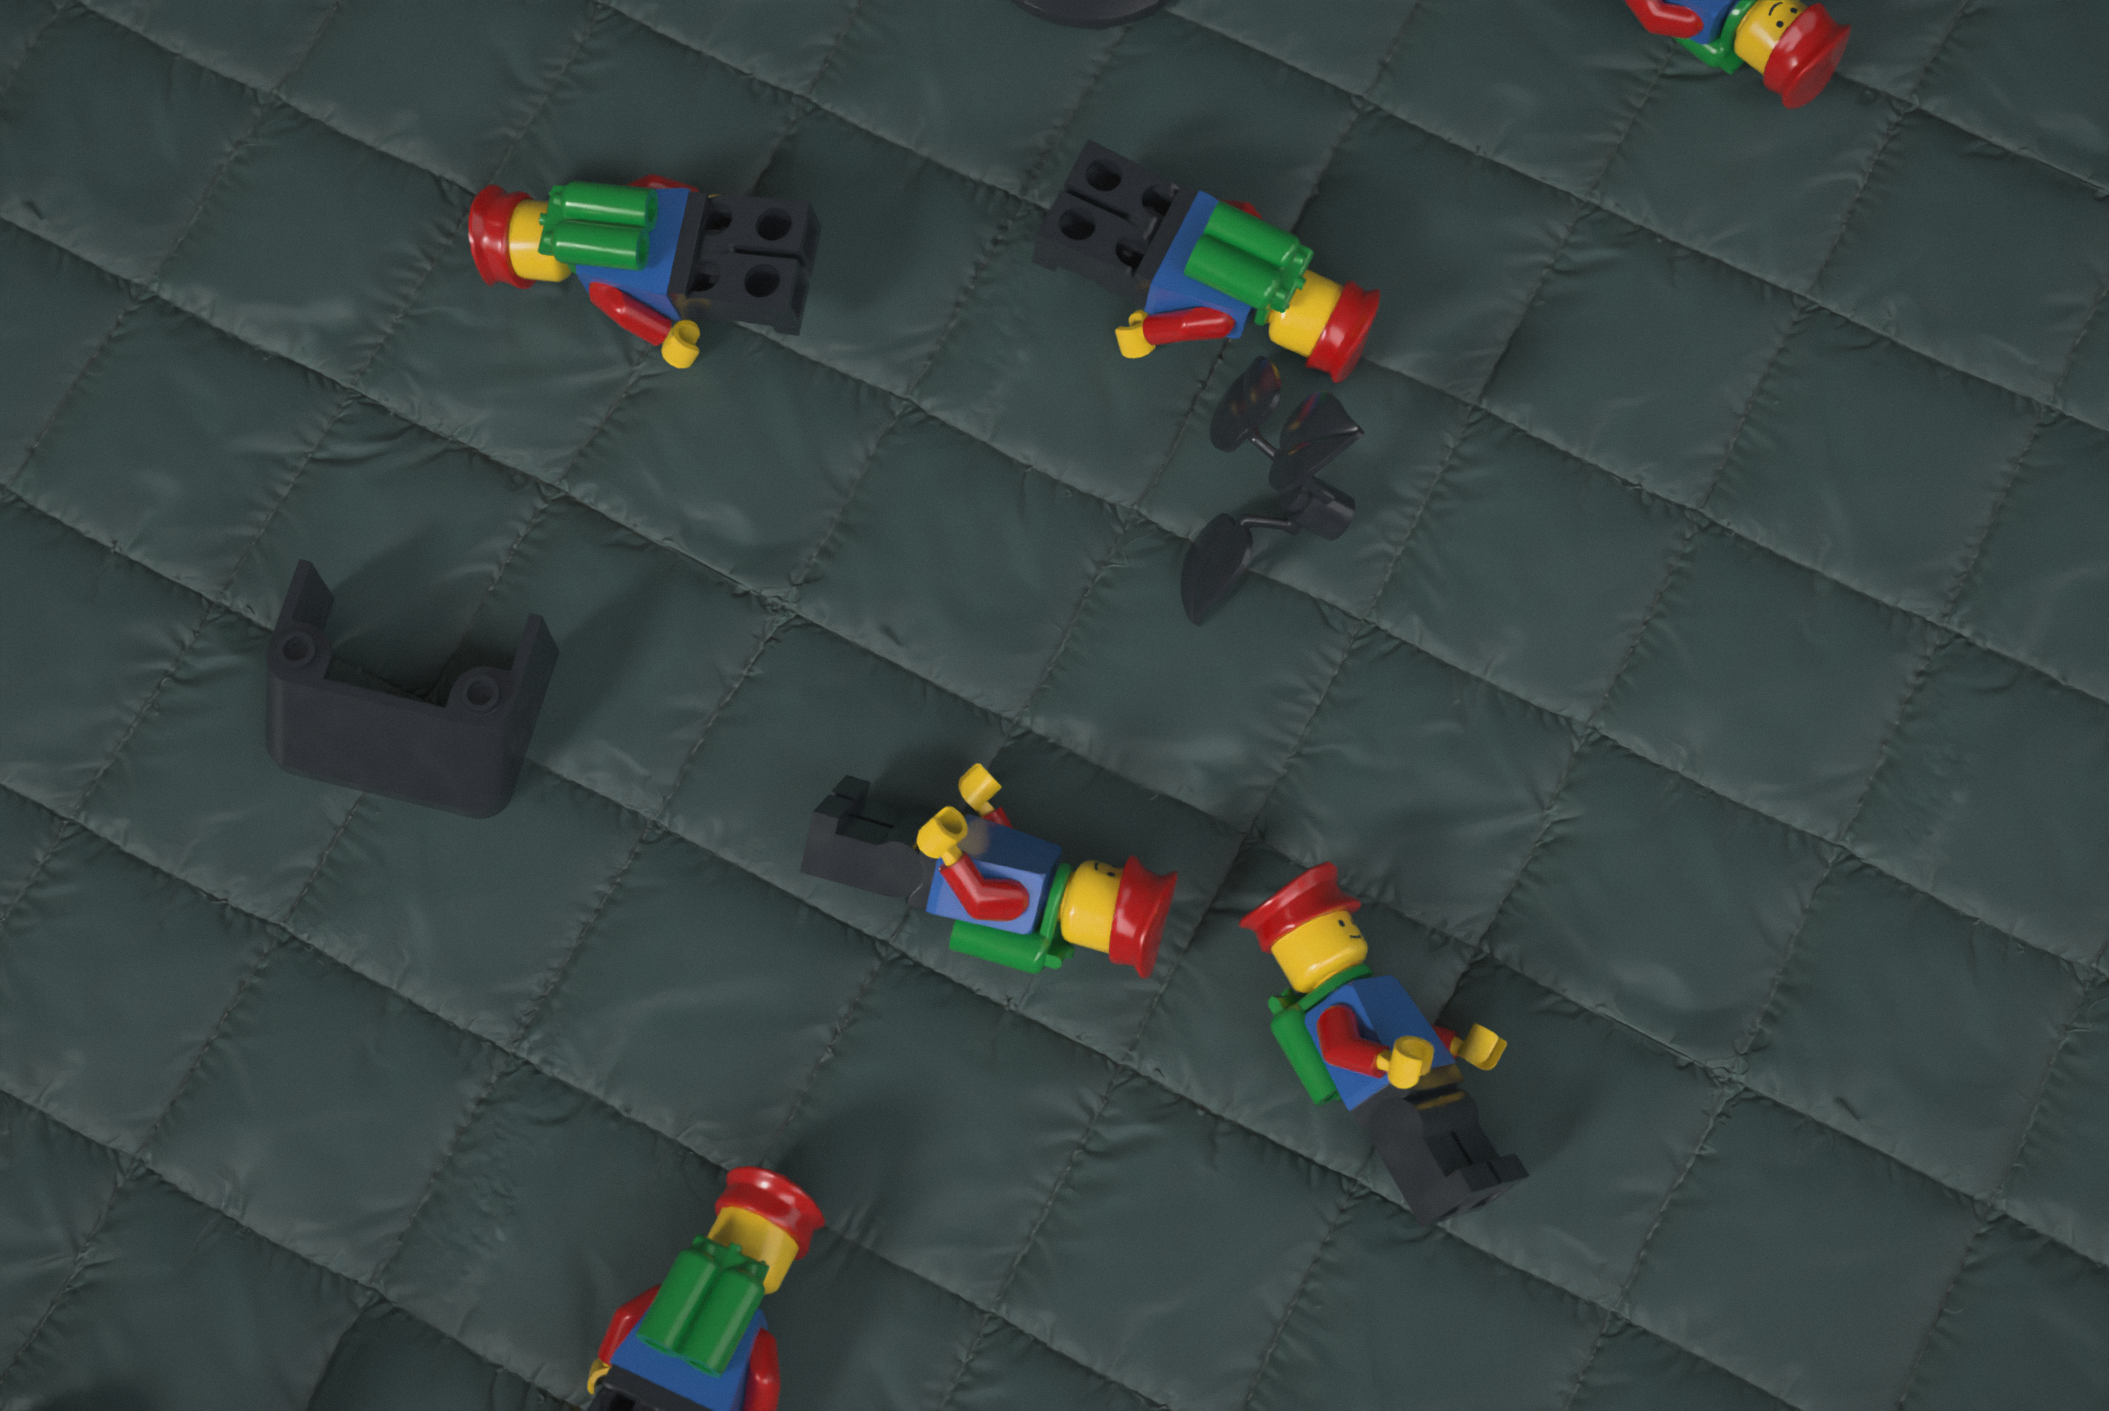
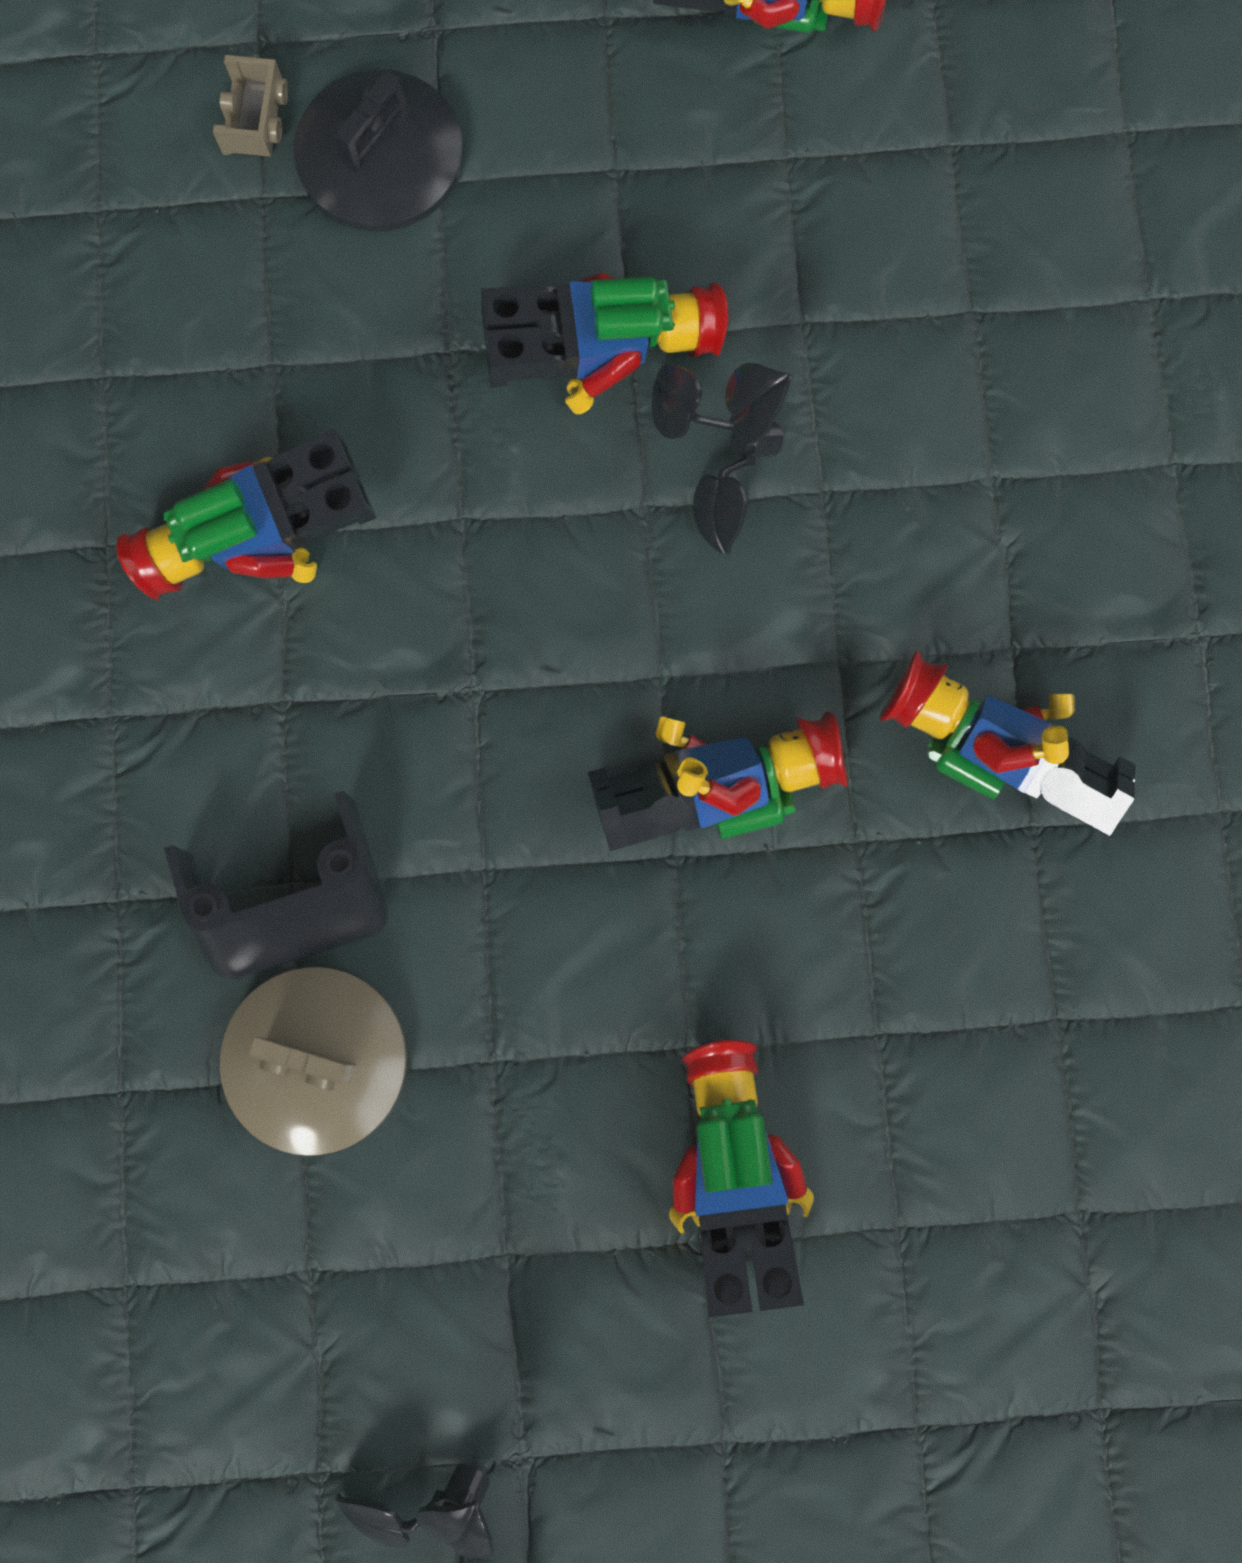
camera: 35 degrees left, 10 degrees up
none -> dark tan bracket [220,967,407,1155]

